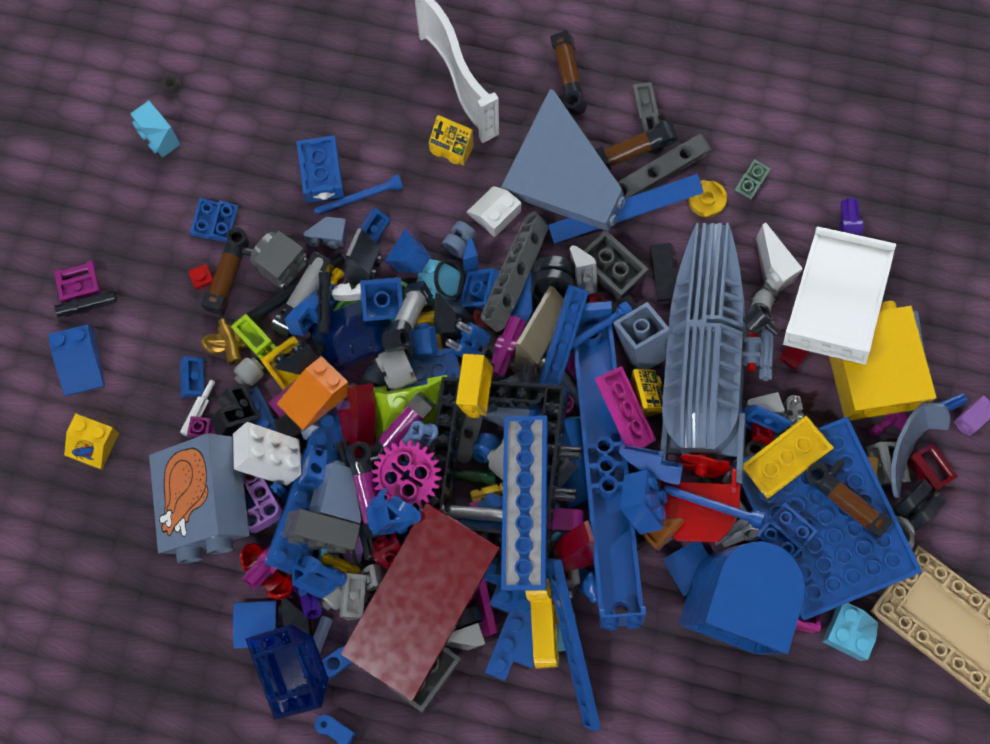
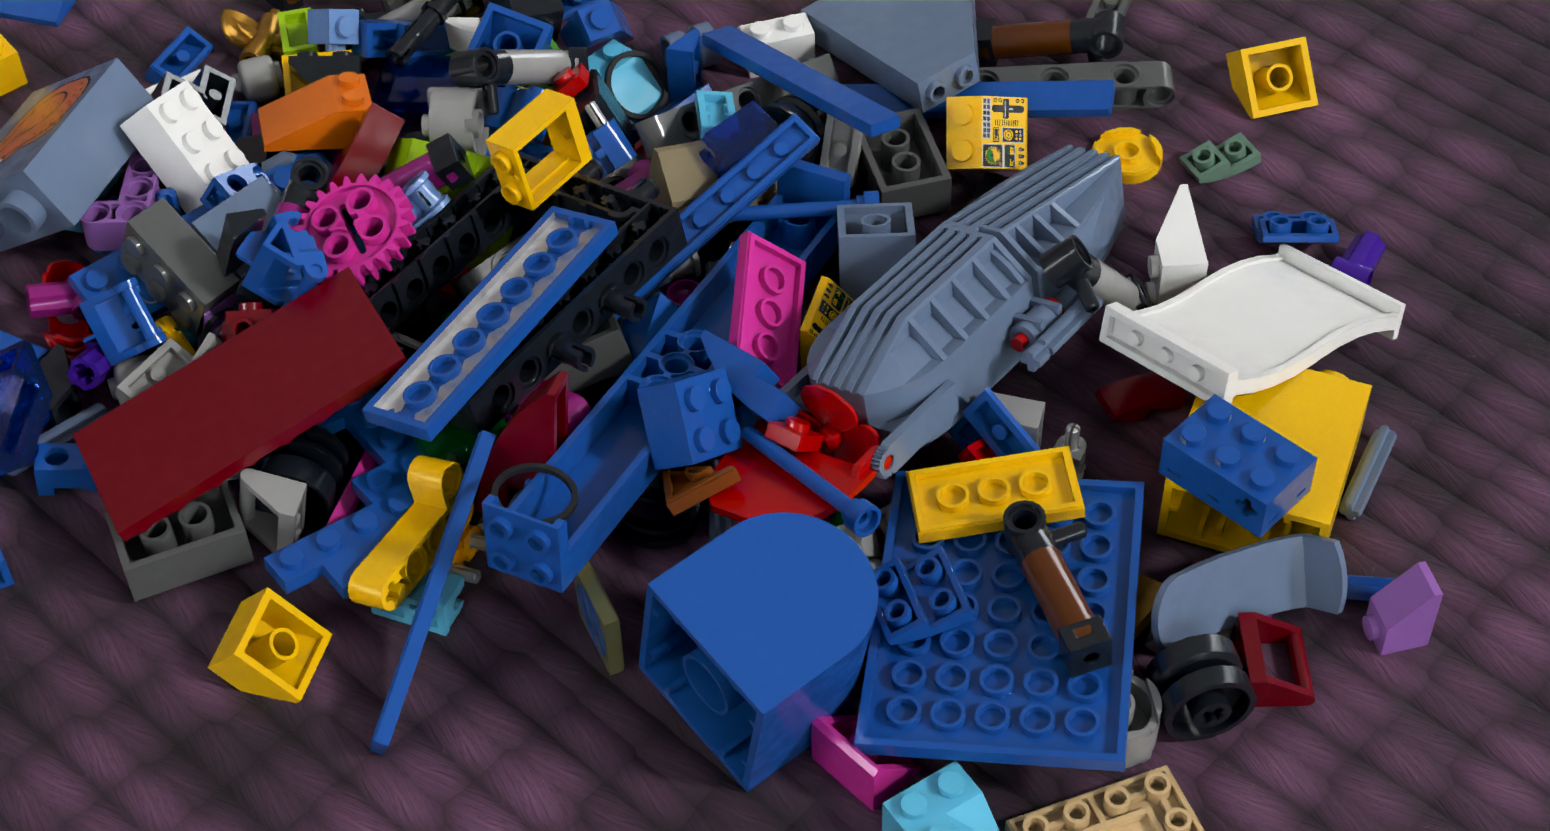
camera: 30 degrees right, 25 degrees down
none -> yellow slope [207,587,333,703]
none -> black slope [217,208,266,277]
none -> medium blue brick [308,9,359,51]
none -> black piece [491,463,578,524]
none -> red plate [552,63,590,97]
none -> olive tile [574,561,625,676]
none -> medium azure tile [695,90,738,141]
none -> clear blue hinge [699,100,779,179]
none -> blue tile [702,25,900,137]
none -> red plate [764,416,824,452]
none -> yellow slope [946,96,1028,172]
none -> blue piece [1158,394,1317,538]
none -> yellow slope [1226,36,1319,119]
none -> blue slope [1251,211,1339,243]

